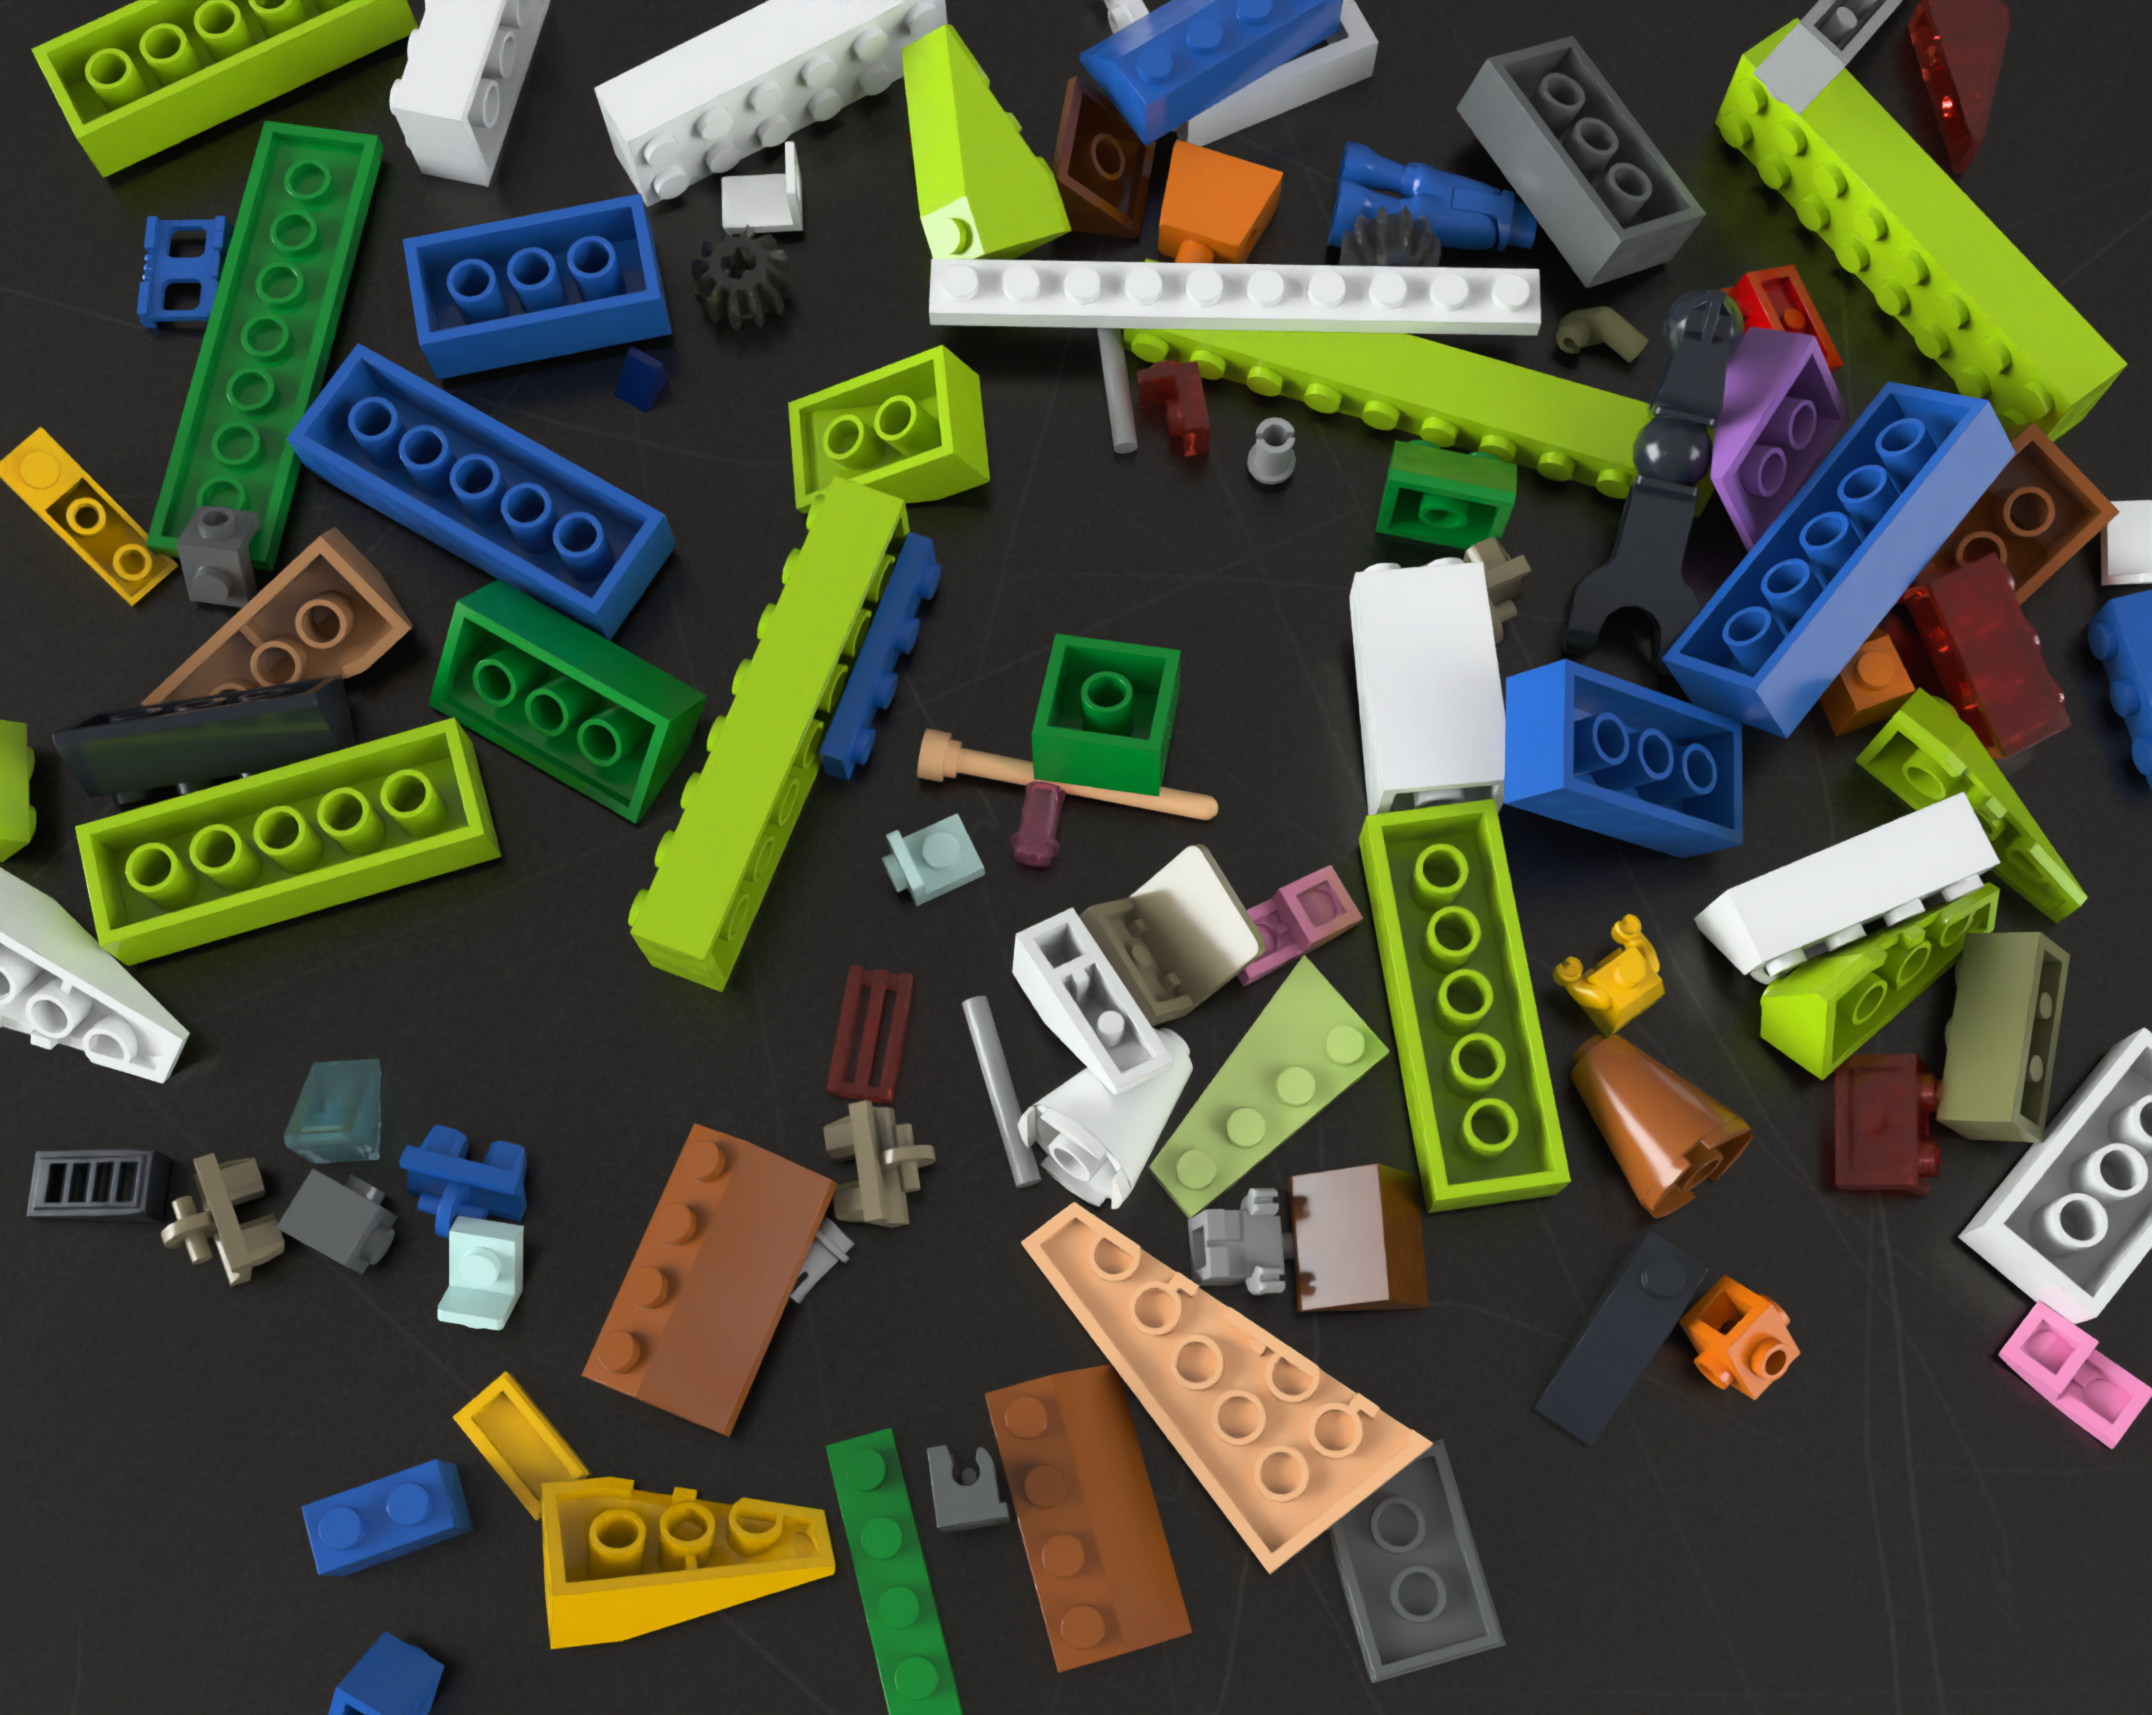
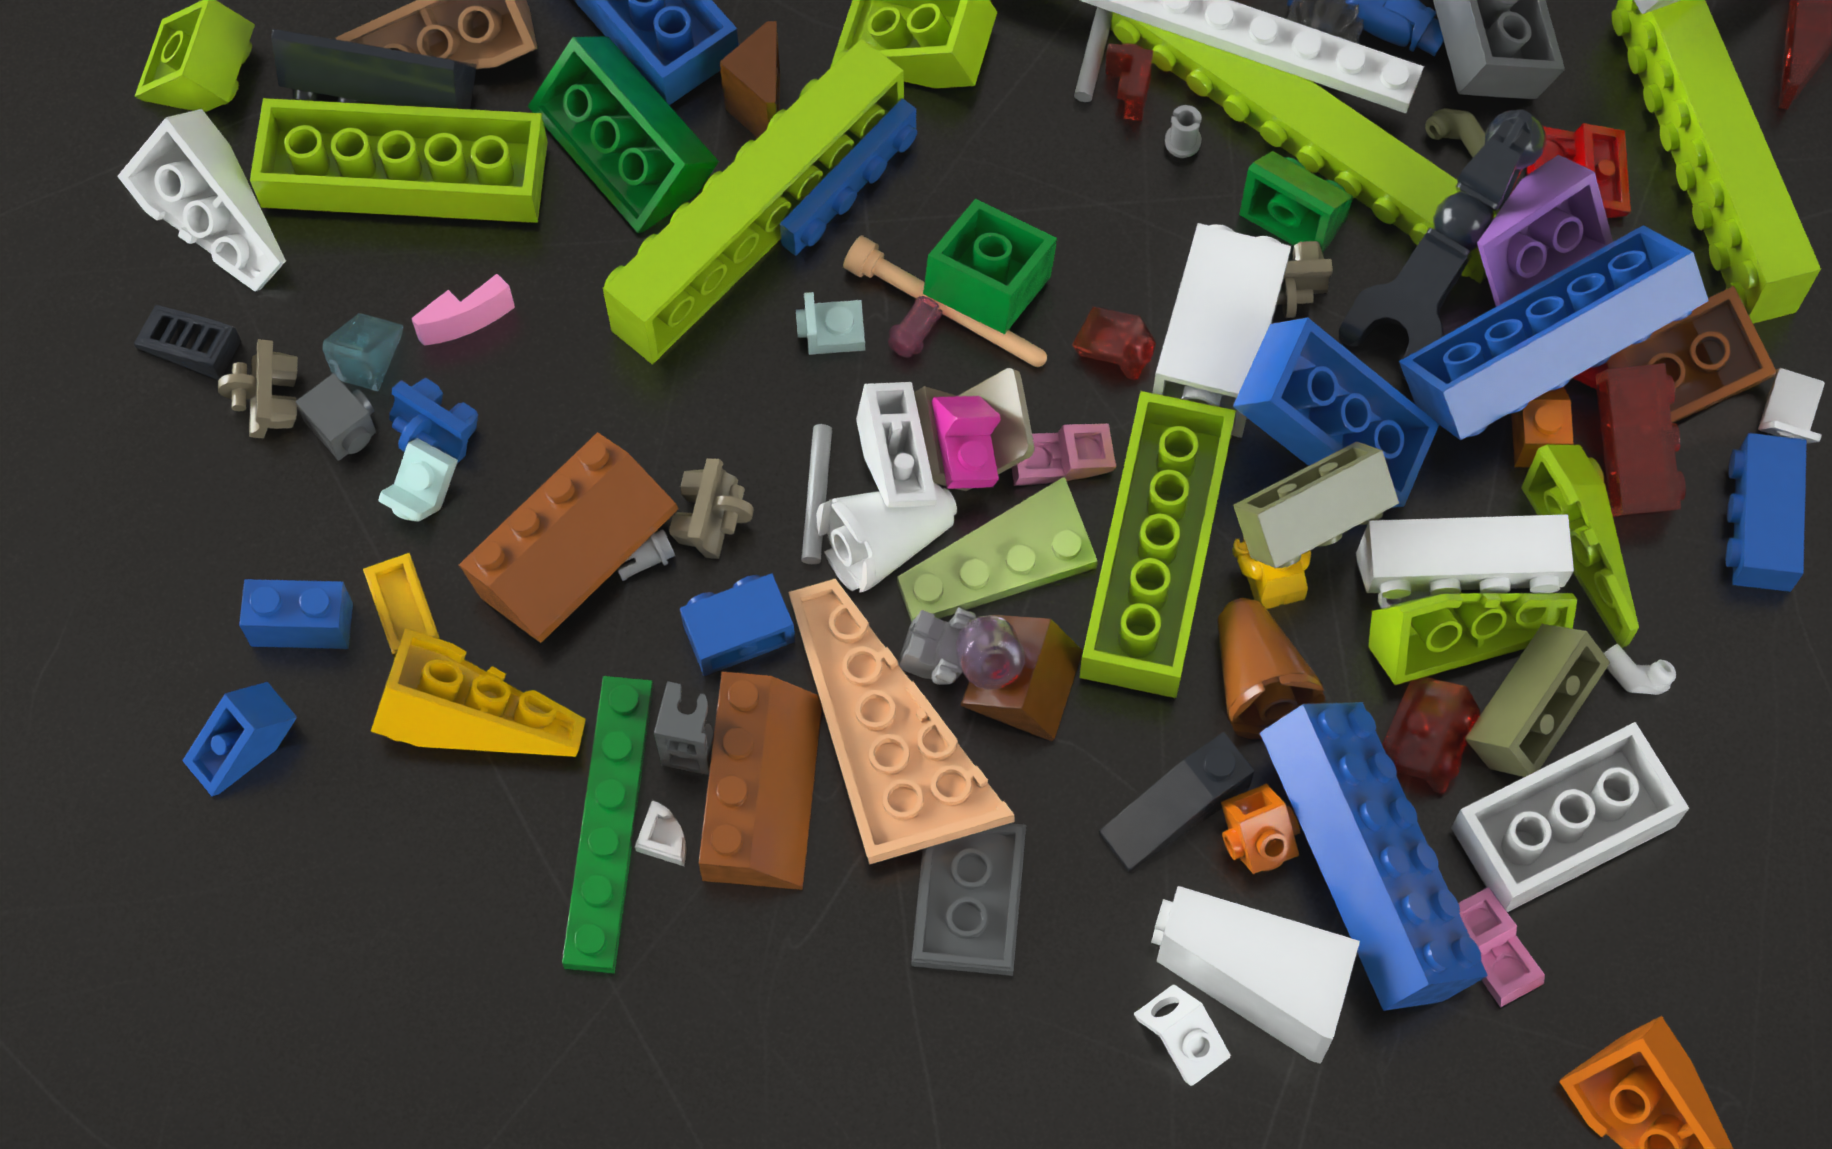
camera: 20 degrees right, 5 degrees down
clear red tile [826,965,915,1104] -> none
none -> bright pink slope [411,274,515,346]
none -> white tile [635,801,687,866]
none -> blue brick [680,573,795,676]
none -> reddish brown slope [720,21,780,138]
none -> dark pink slope [931,396,1001,489]
none -> head [956,615,1025,690]
none -> clear red bracket [1072,307,1156,380]
none -> white bracket [1134,985,1231,1086]
none -> white slope [1151,886,1360,1064]
none -> brick [1233,441,1399,568]
none -> blue brick [1260,702,1488,1011]
none -> white arm [1604,644,1676,695]

